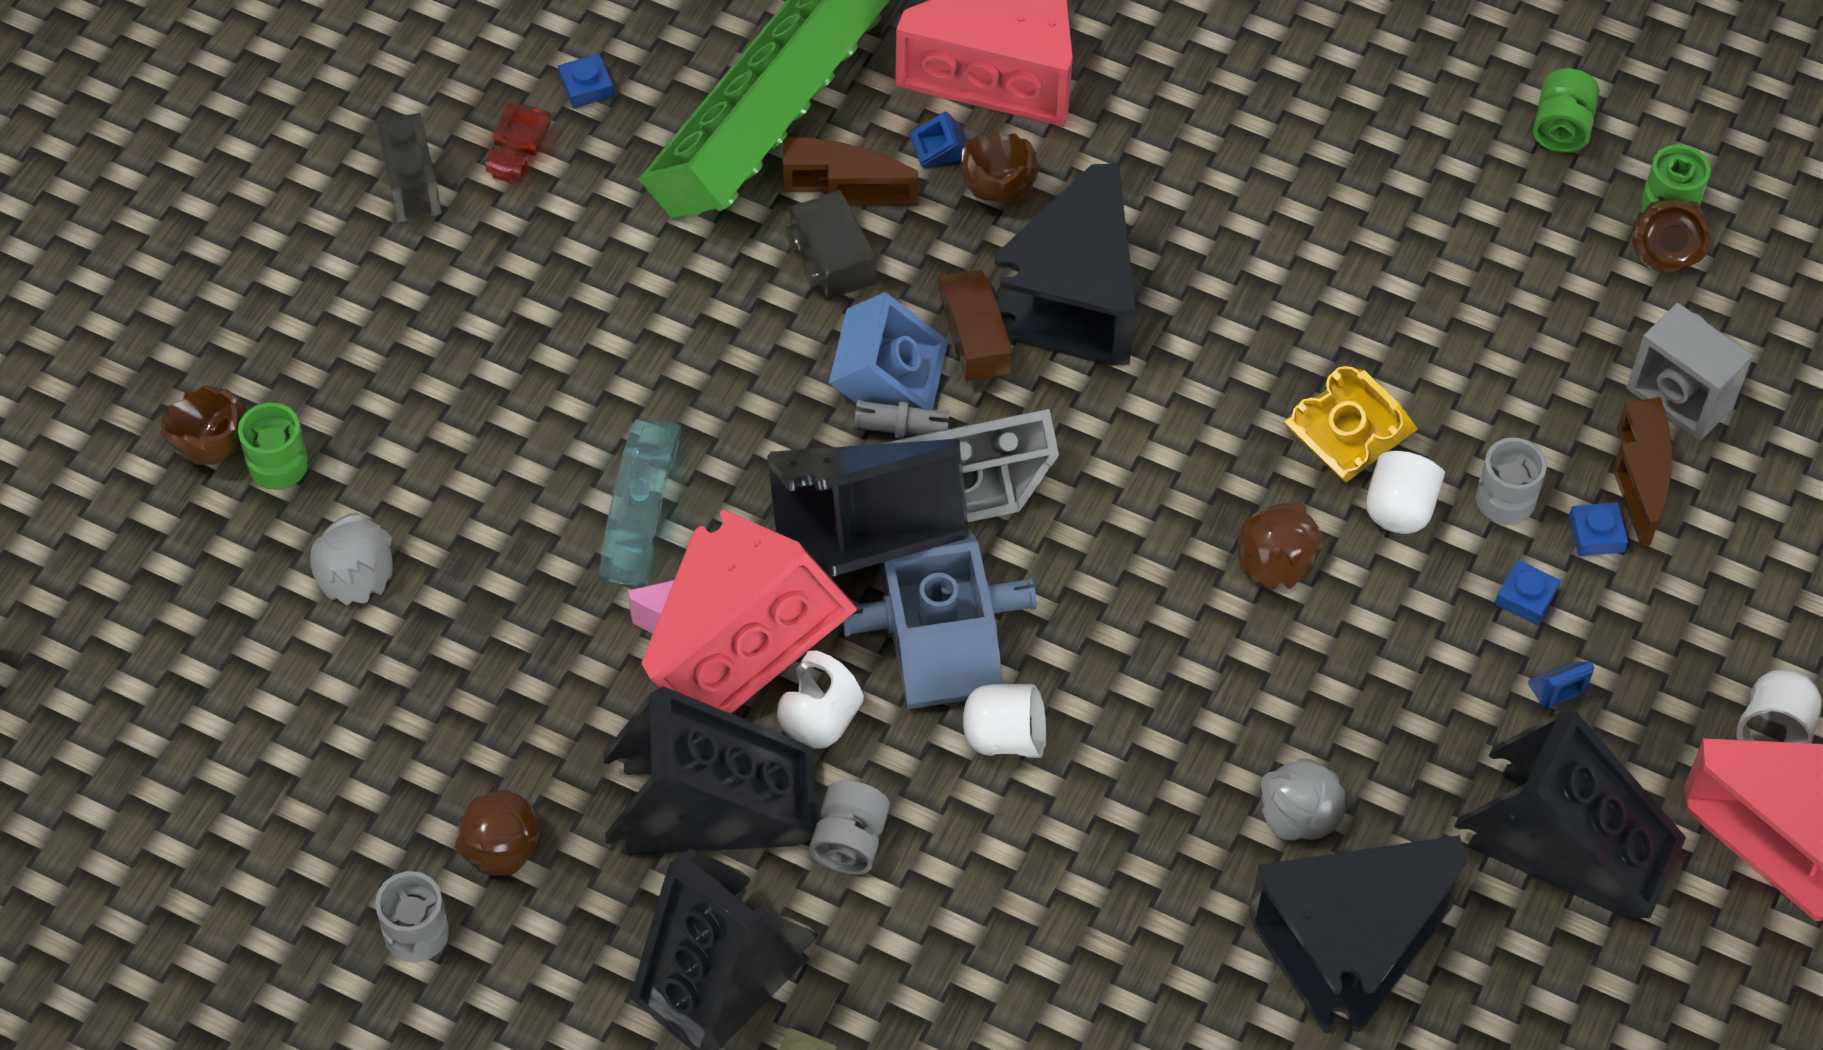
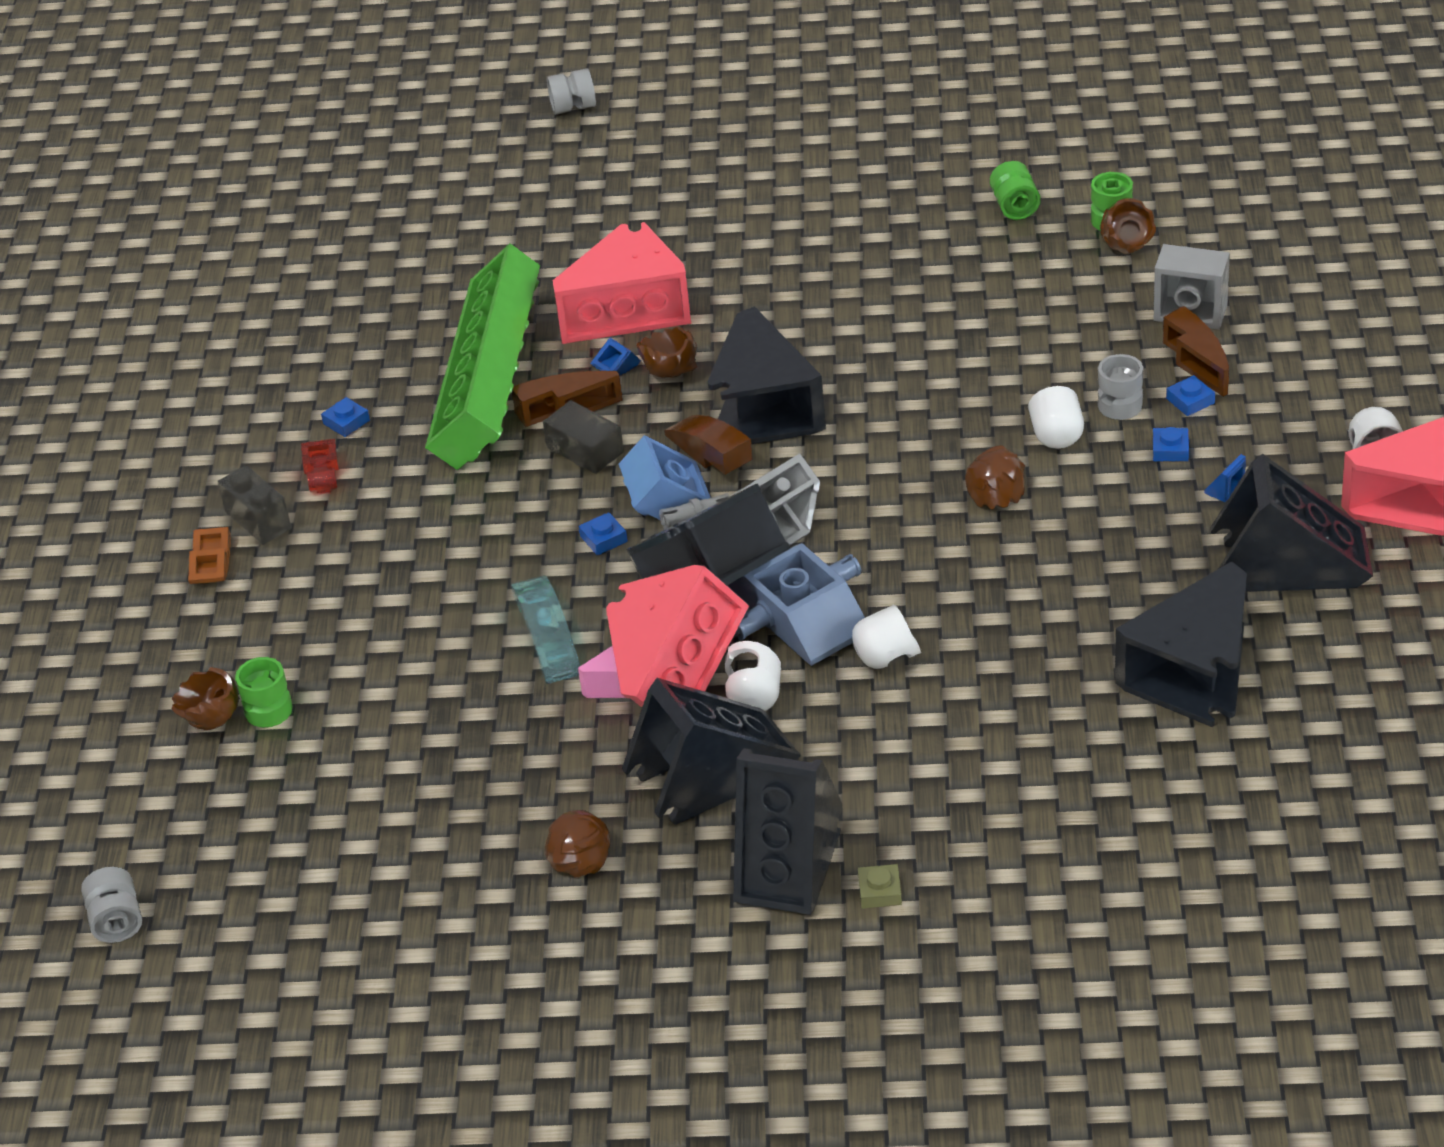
camera: 20 degrees left, 15 degrees down
light grey hair [310,512,393,605] -> none
light grey wheel [375,871,449,963] -> none
light grey wheel [809,780,890,875] -> none
light grey hair [1261,759,1345,840] -> none
yellow slope [1283,366,1418,483] -> none
none -> dark orange slope [188,527,231,584]
none -> blue plate [578,512,628,555]

